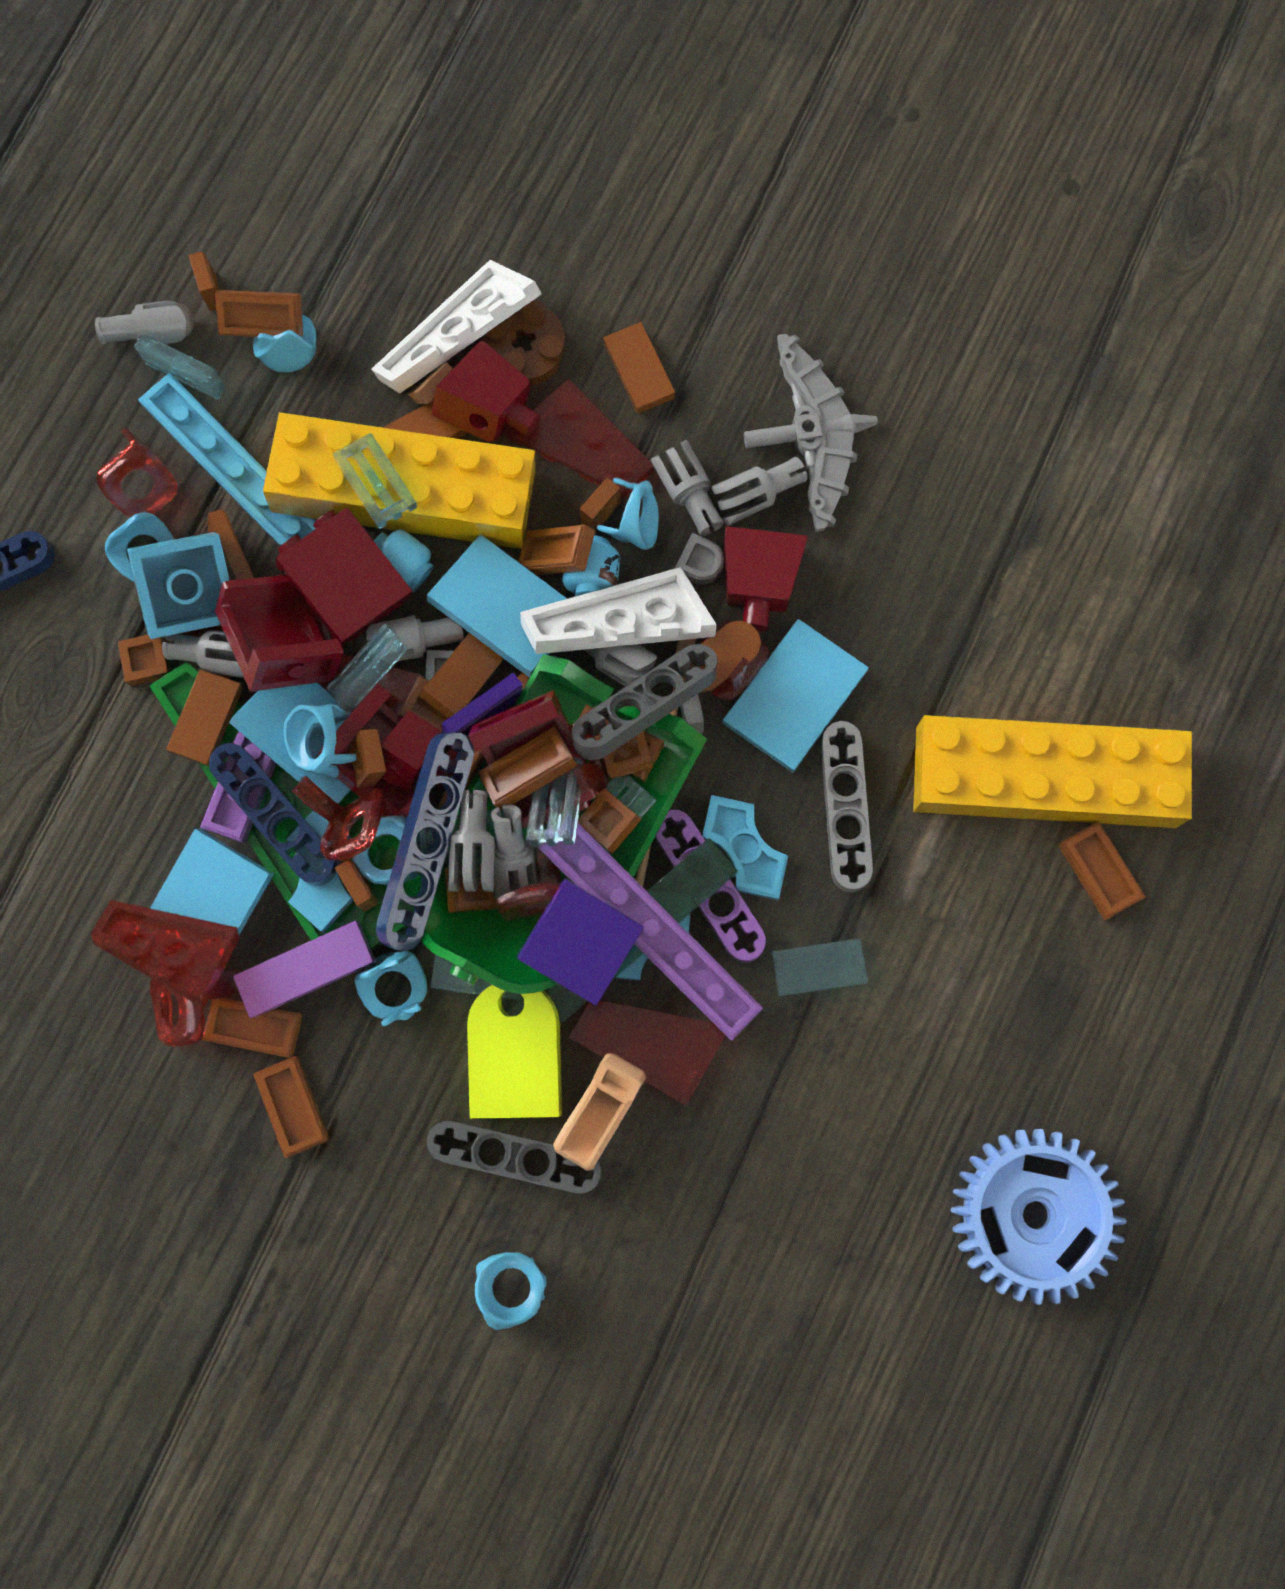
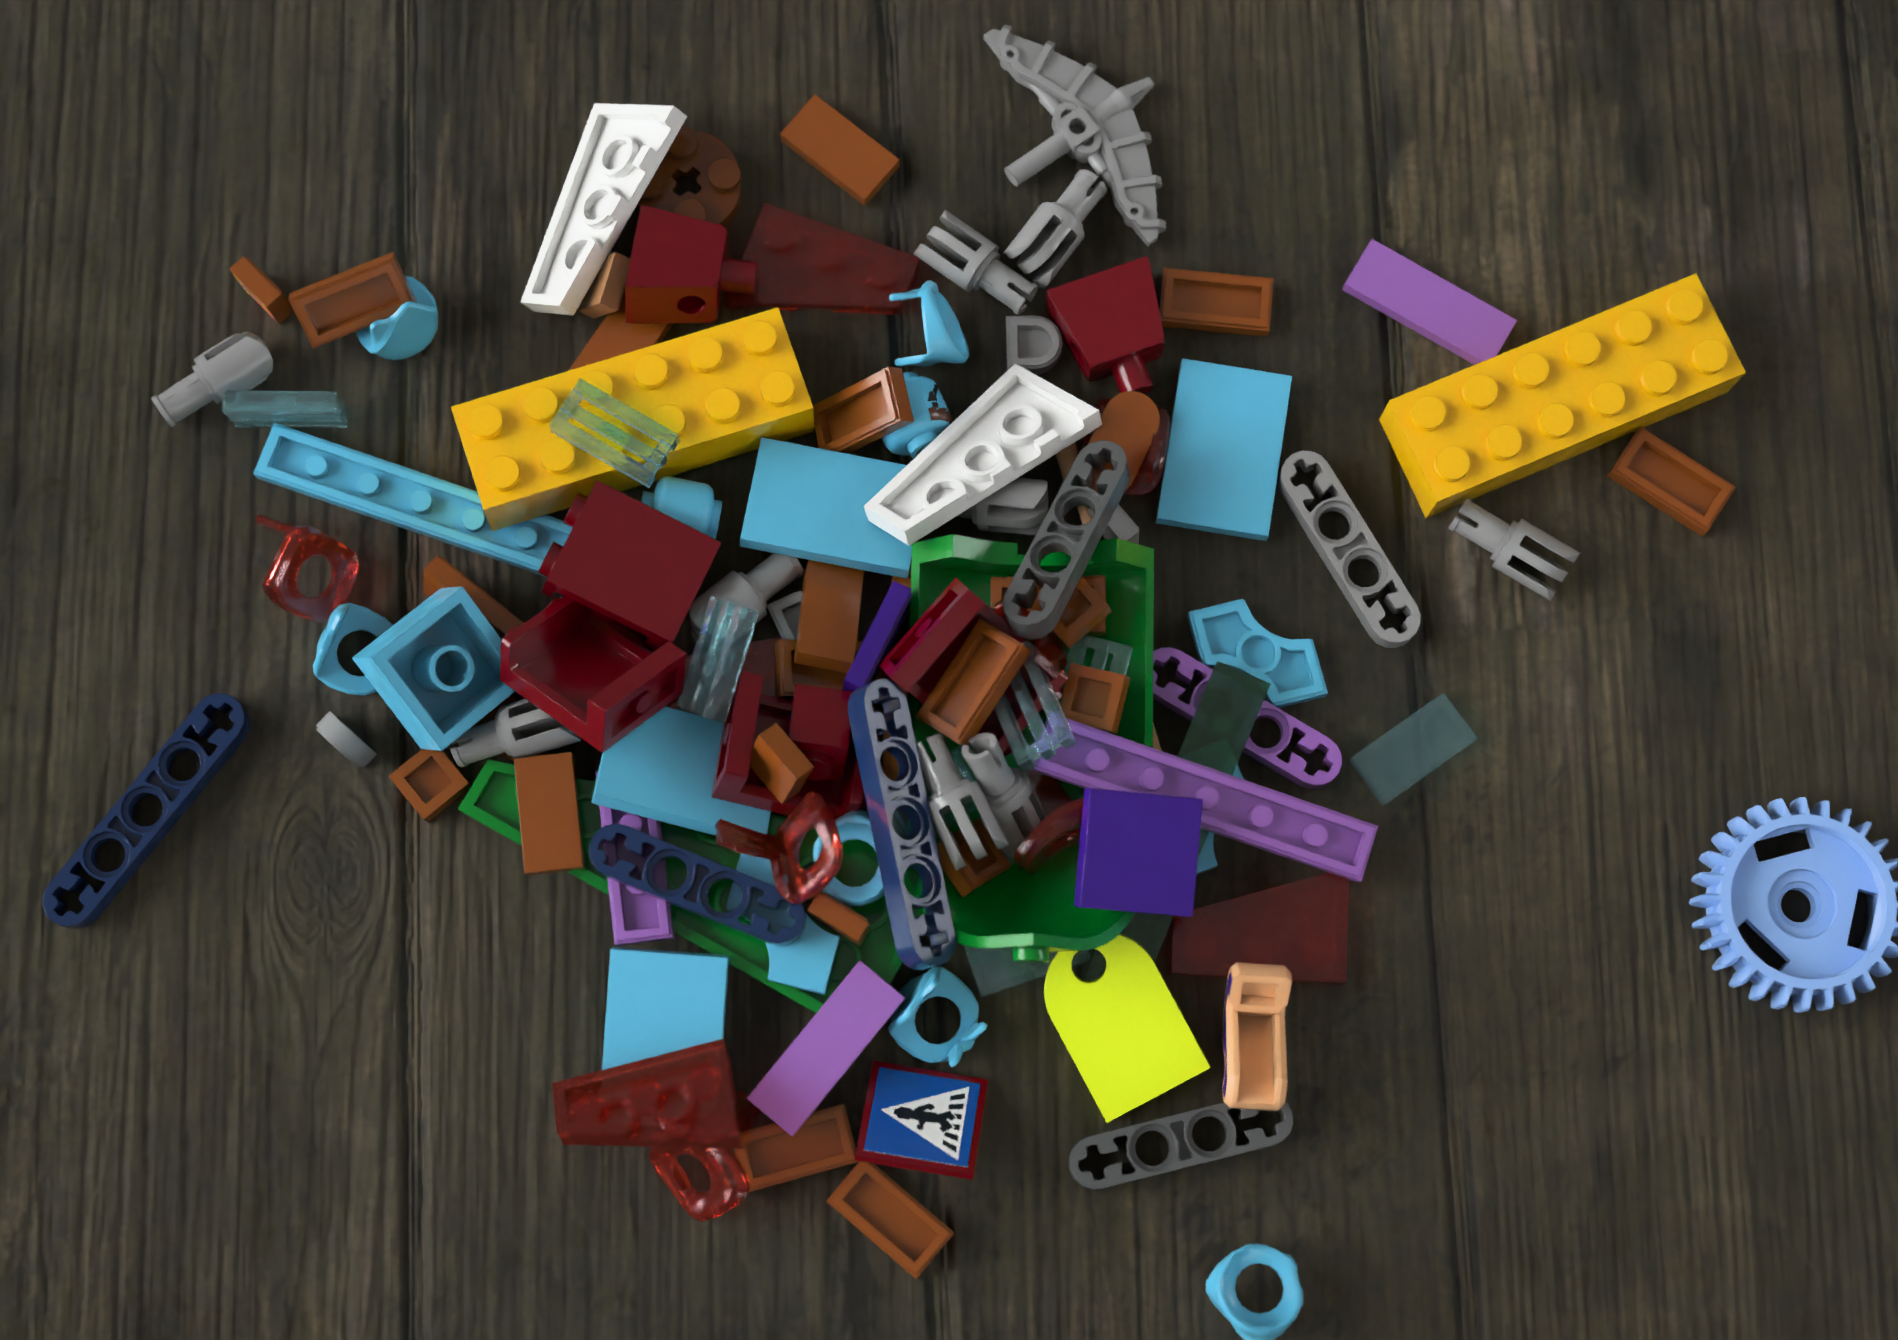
camera: 30 degrees left, 0 degrees up
medium azure piece [283,704,357,777] -> none
dark orange tile [580,478,621,533] -> none
none -> light grey tile [316,711,377,768]
none -> piece [855,1061,988,1180]
none -> dark orange tile [1159,268,1274,337]
none -> medium lavender tile [1342,239,1517,365]
none -> light grey arm [1448,498,1581,601]

